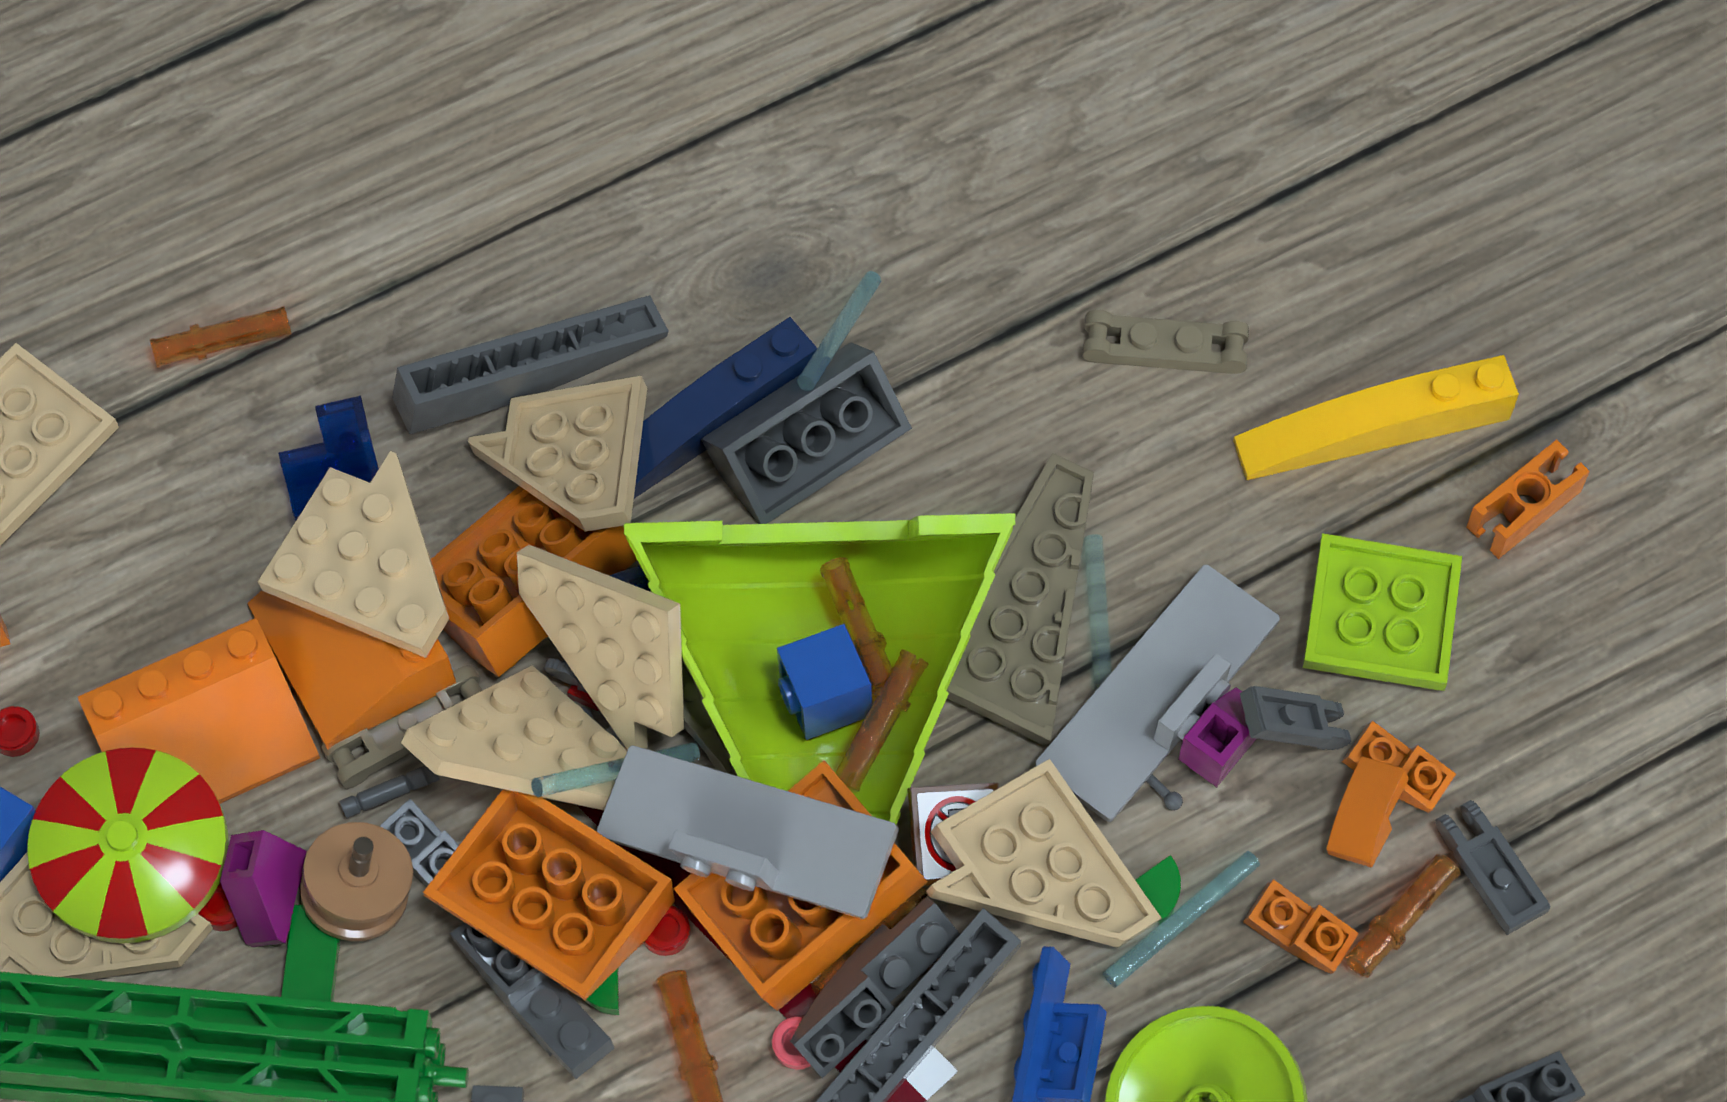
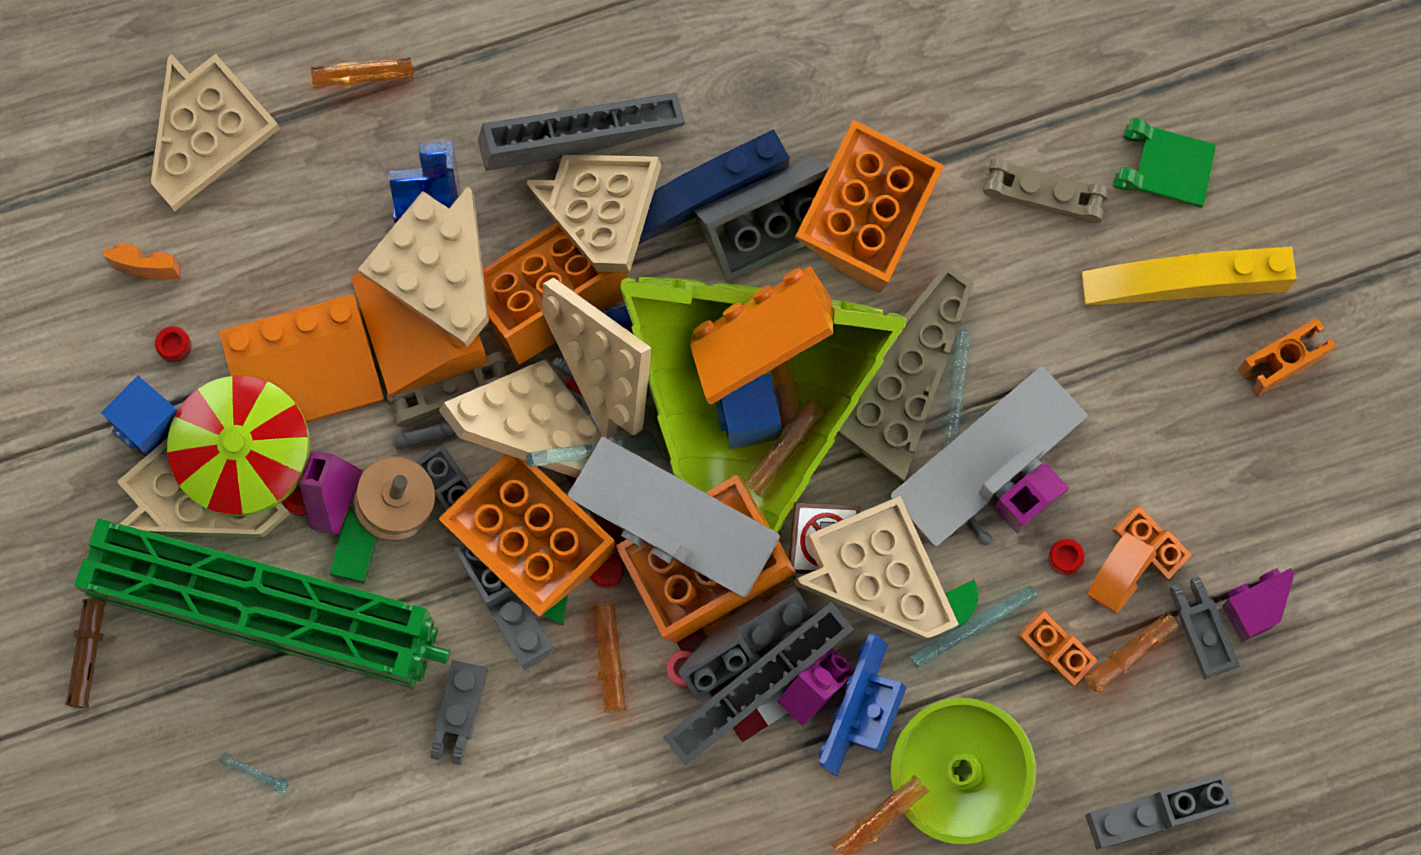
camera: 10 degrees right, 10 degrees up
clear light blue bar [797,271,881,391] -> none
dark grey hinge [1240,686,1352,750] -> none
lime plate [1302,533,1462,691] -> none
none -> orange slope [690,266,833,405]
none -> magenta slope [777,648,855,727]
none -> orange slope [795,120,945,293]
none -> red tile [1048,539,1085,575]
none -> green flag [1113,118,1216,208]
none -> magenta slope [1222,568,1295,643]

